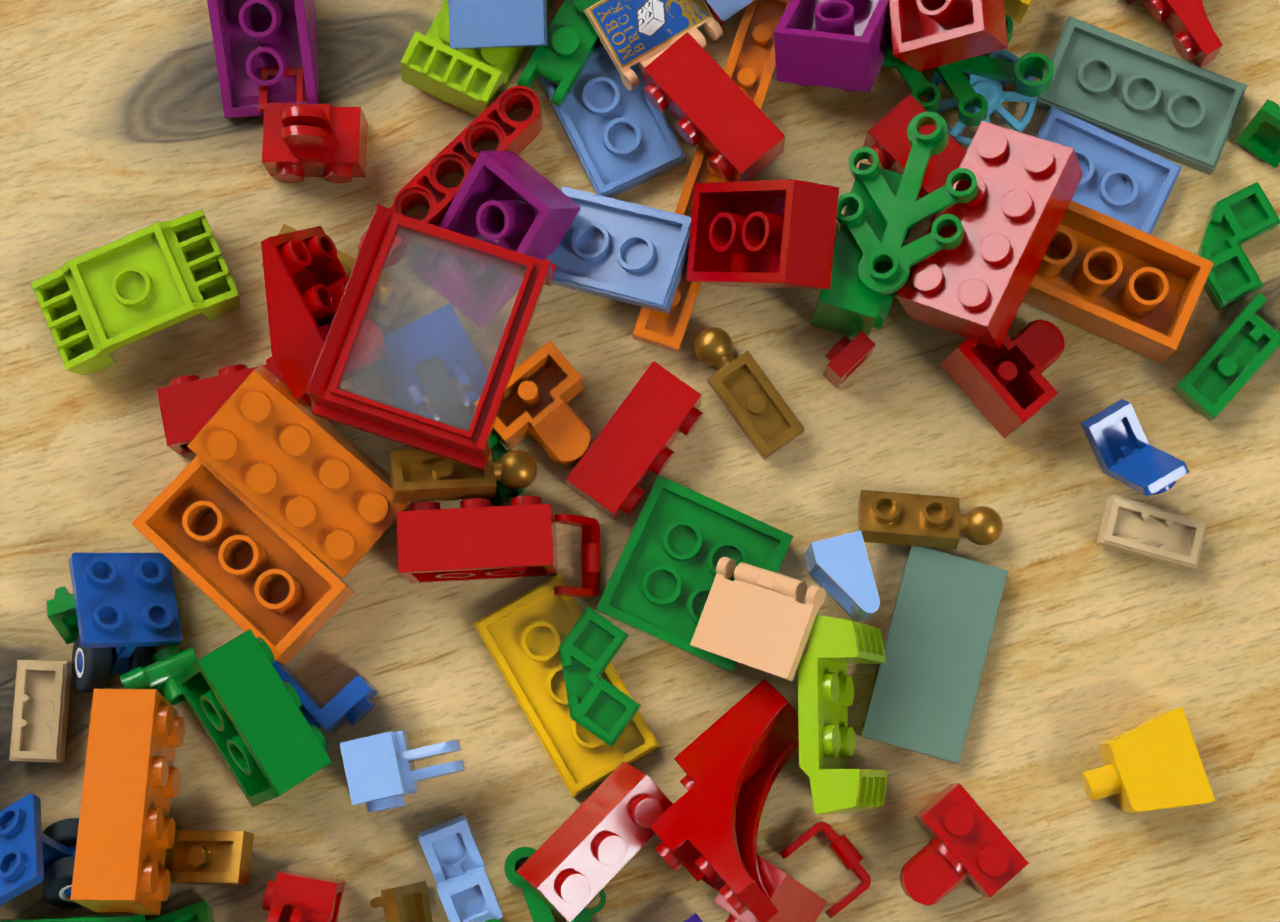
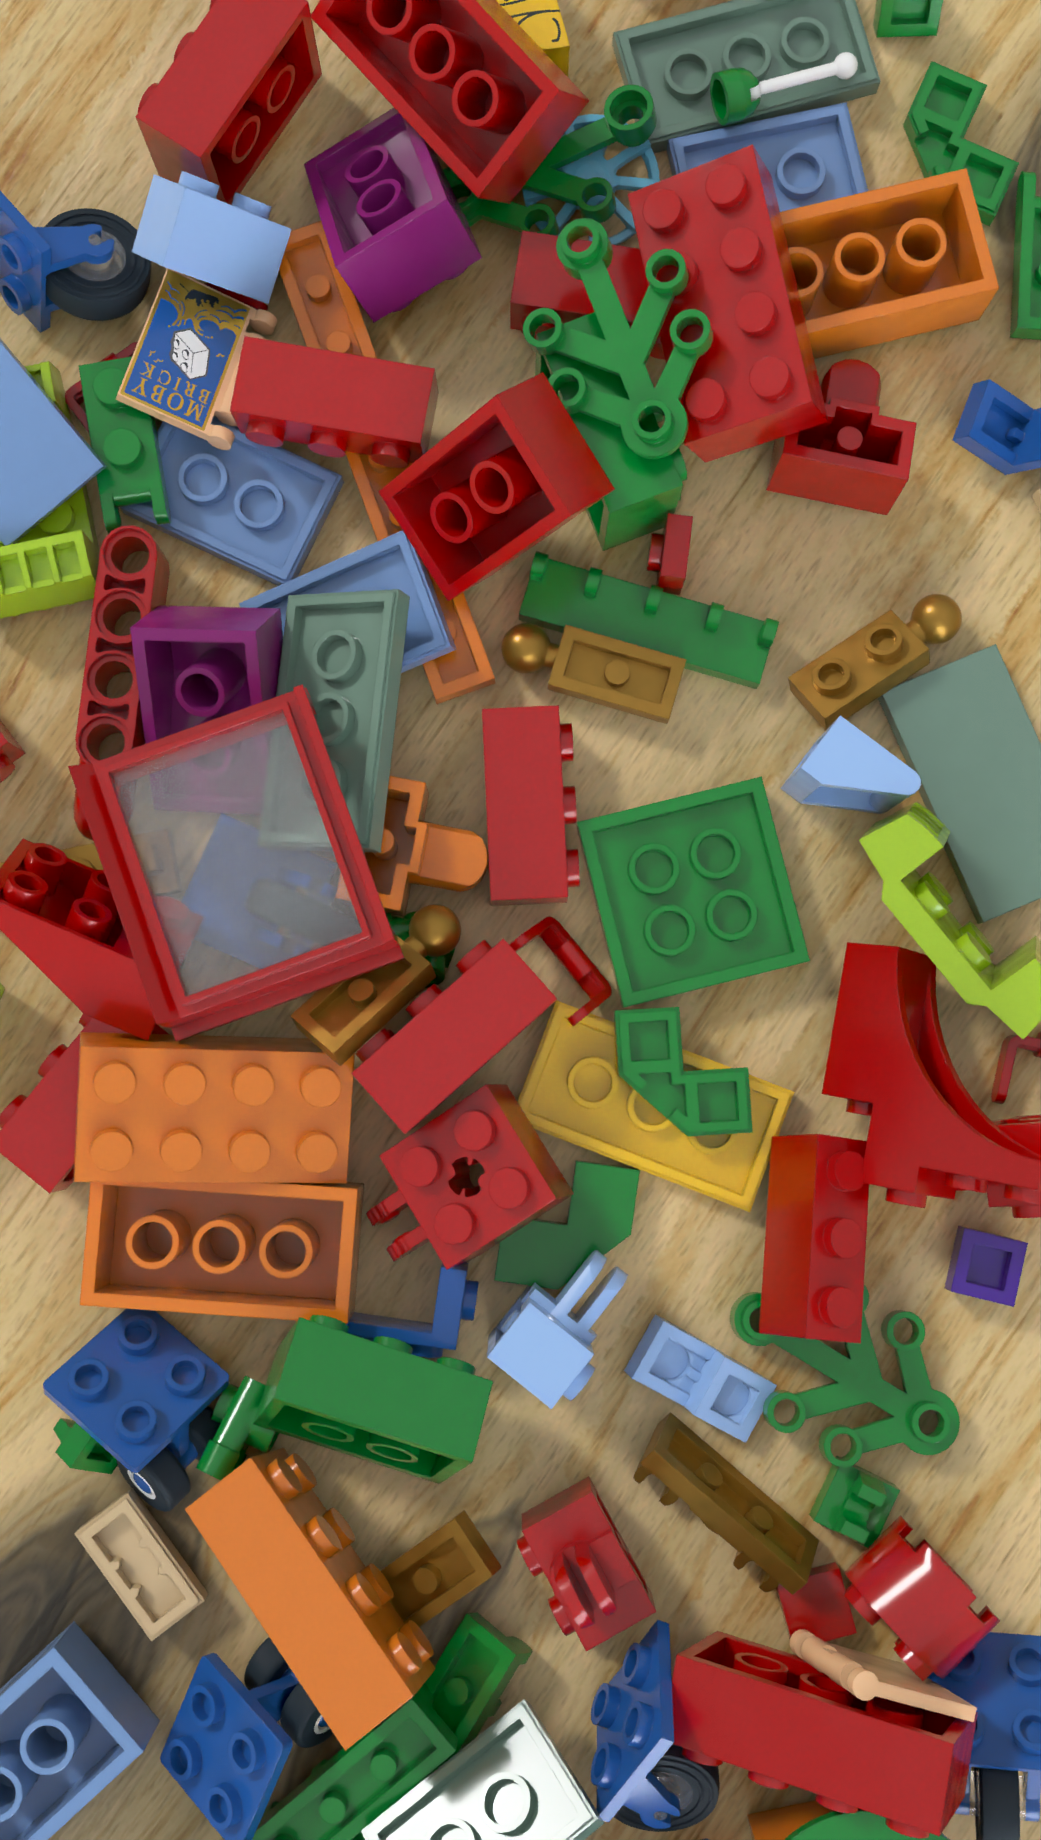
camera: 45 degrees left, 5 degrees up
light nougat piece [690,557,826,682] -> none
none -> sand green tile [258,589,410,853]
none -> red hinge [366,1084,574,1270]
none -> green tile [494,1160,640,1290]
none -> green hinge [519,551,779,689]
none -> hinge [710,52,858,126]

